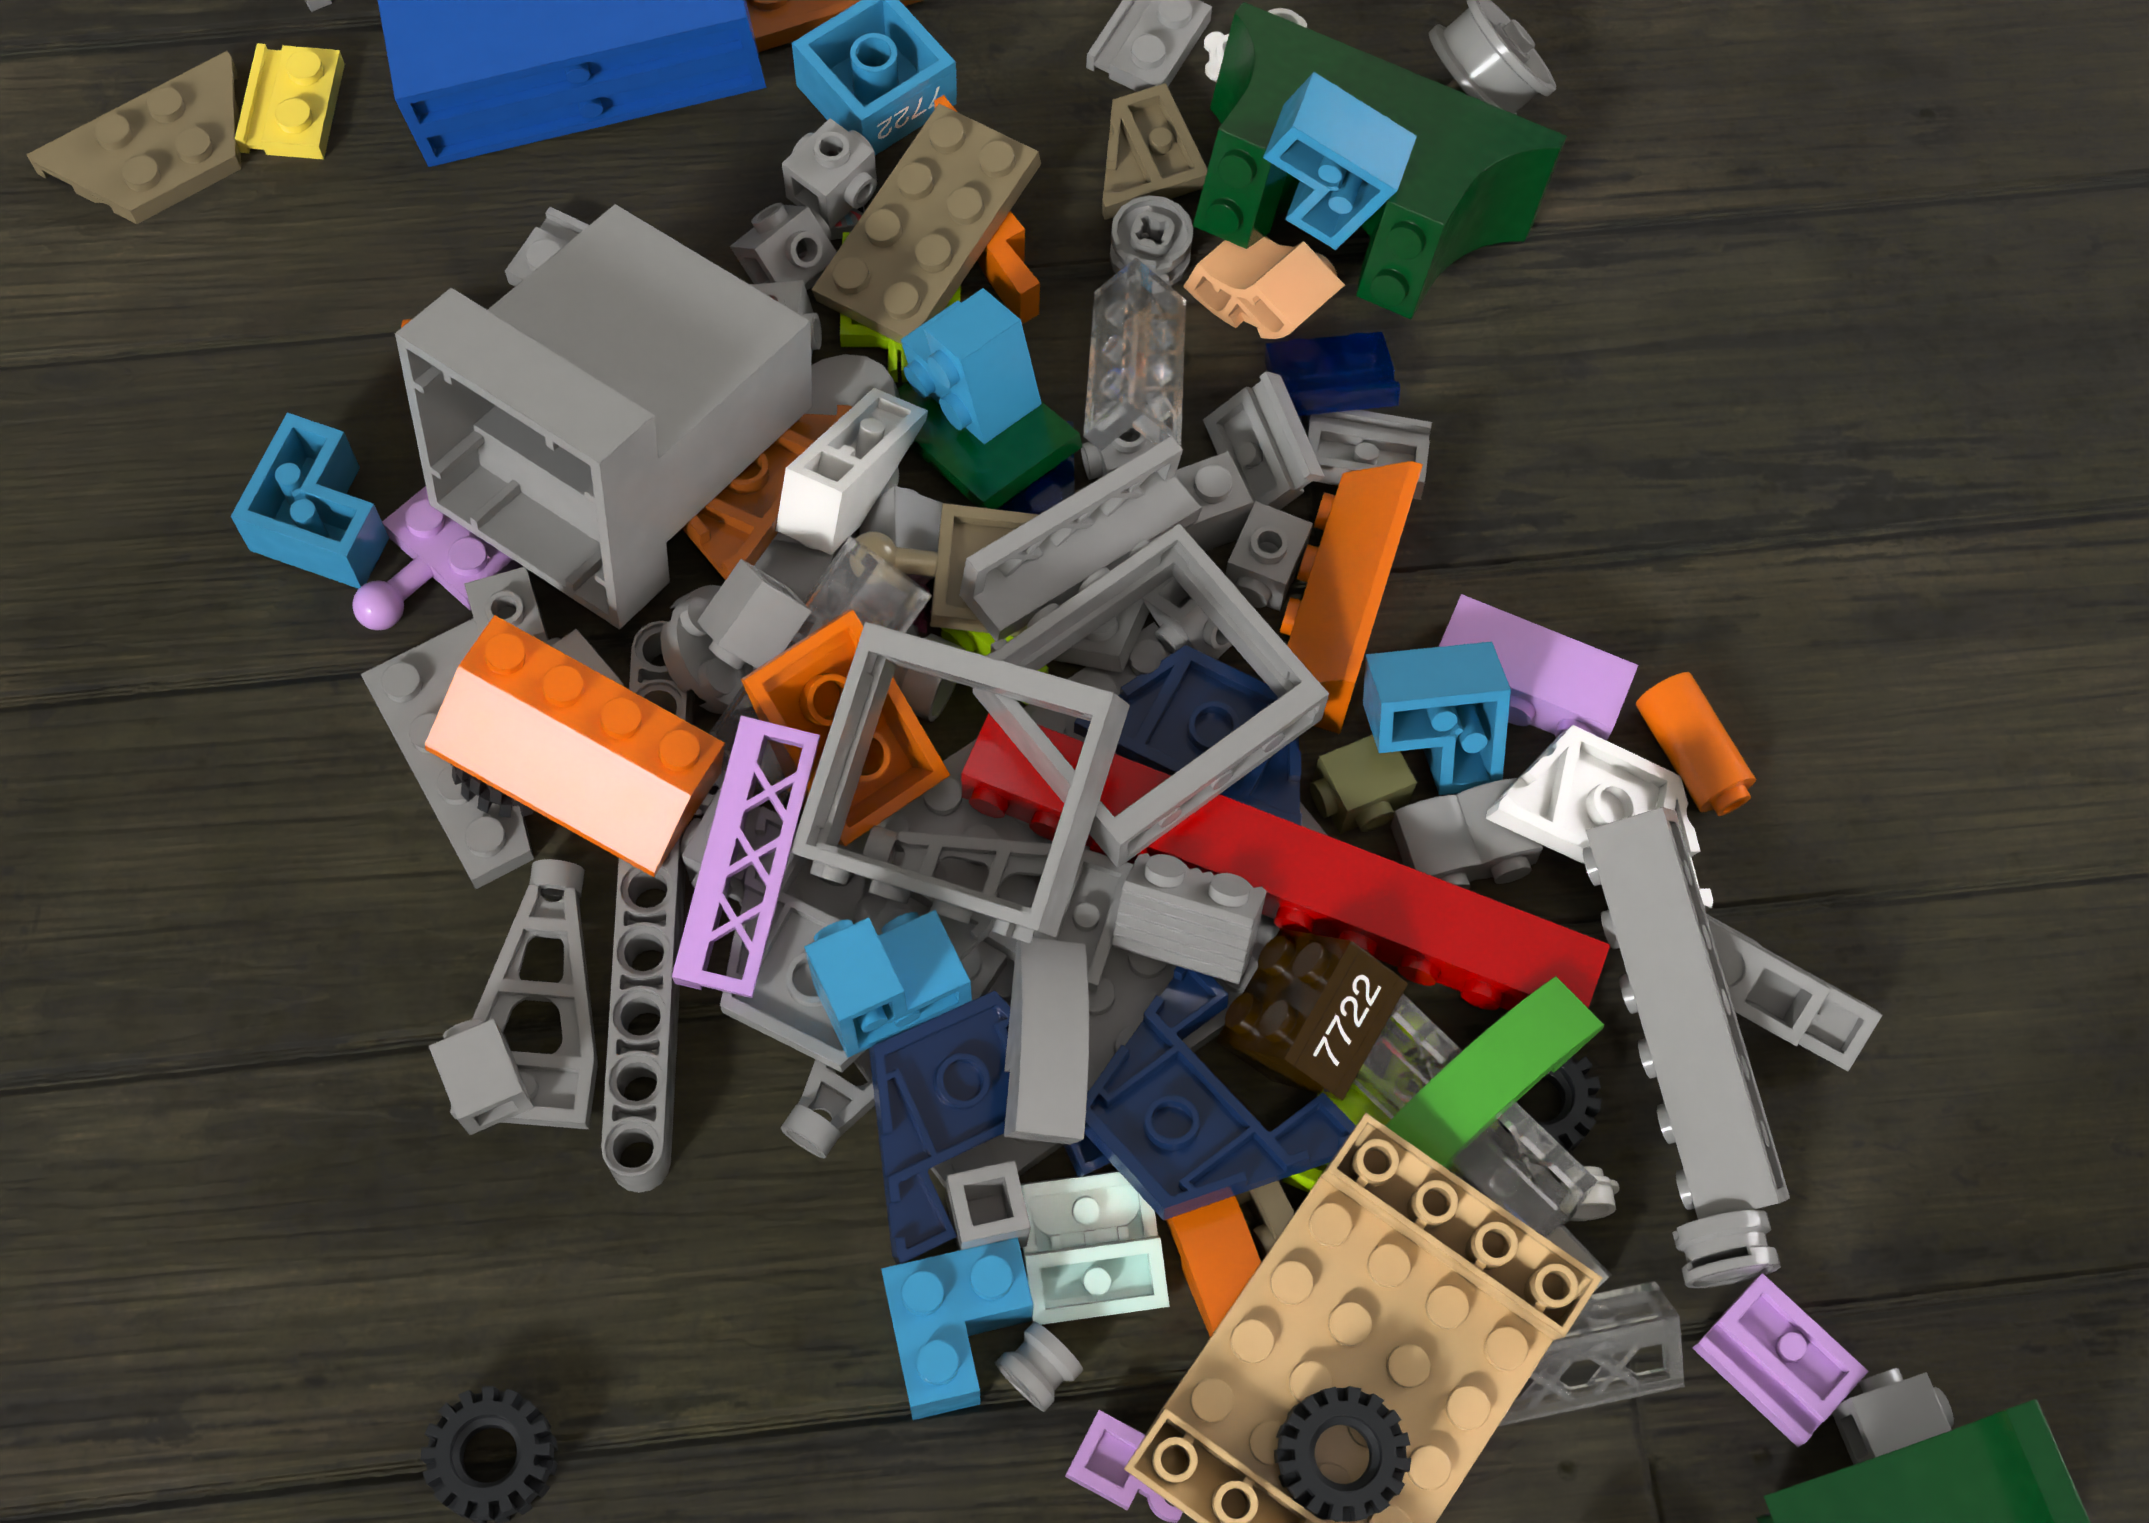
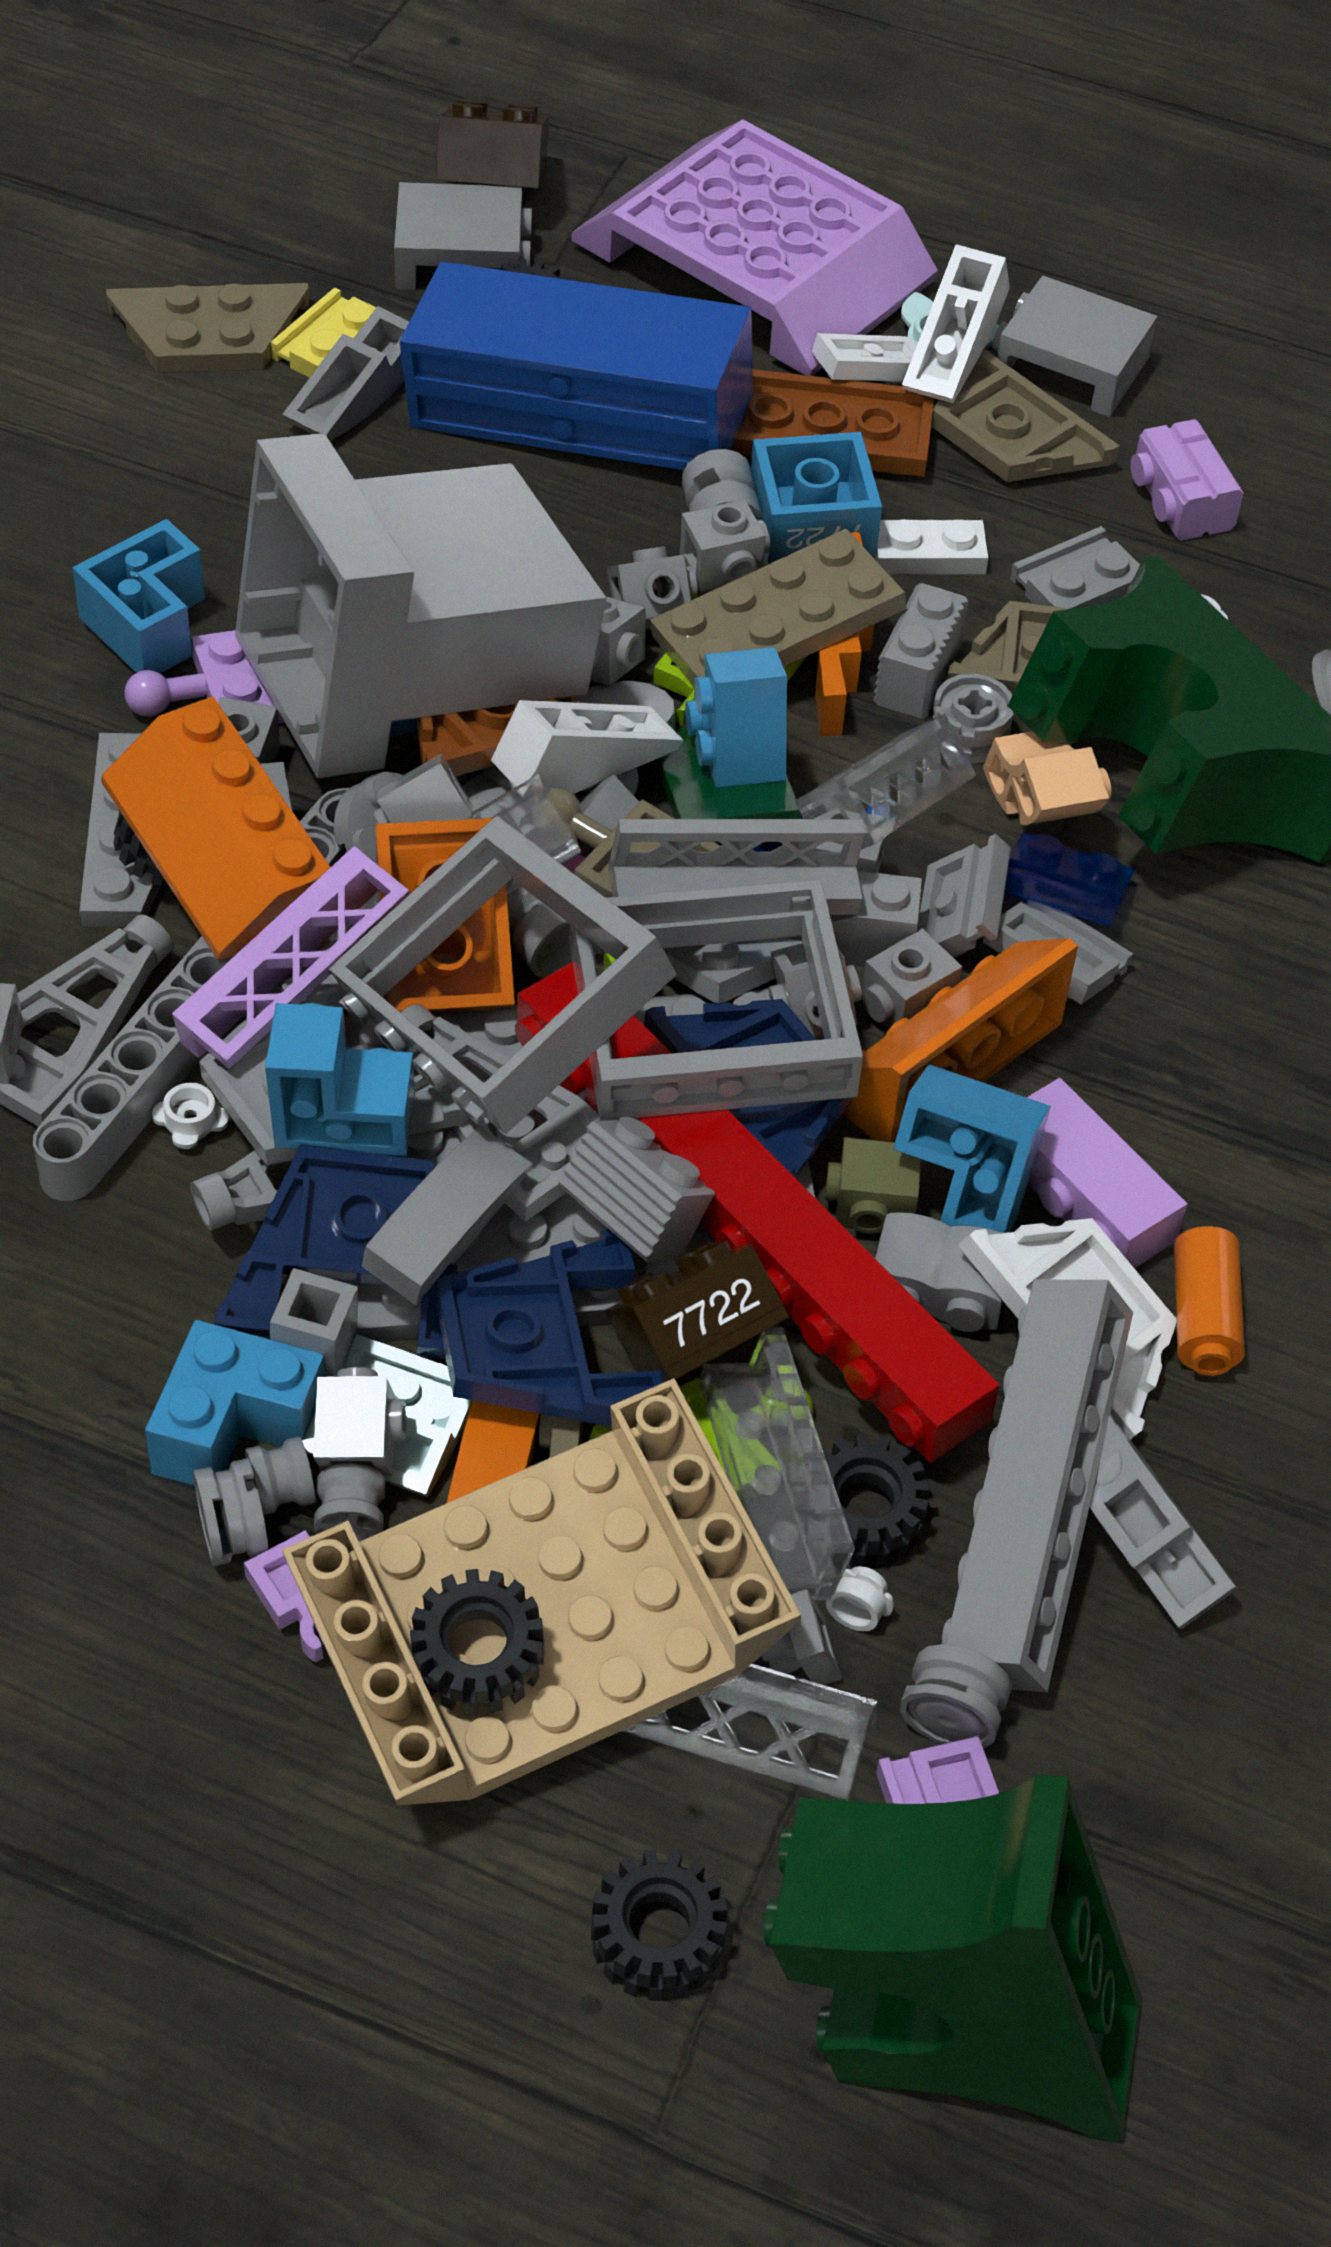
camera: 30 degrees right, 15 degrees down
dark azure brick [1263,72,1417,250] -> none
bright green slope [1385,976,1604,1169] -> none
none -> white plate [152,1083,229,1149]
none -> light grey wheel [193,1458,269,1567]
none -> light grey slope [282,306,410,441]
none -> brick [313,1367,407,1476]
none -> light grey wheel [314,1463,386,1542]
none -> light grey wheel [682,449,764,521]
none -> light grey brick [873,583,968,719]
none -> white plate [874,519,988,574]

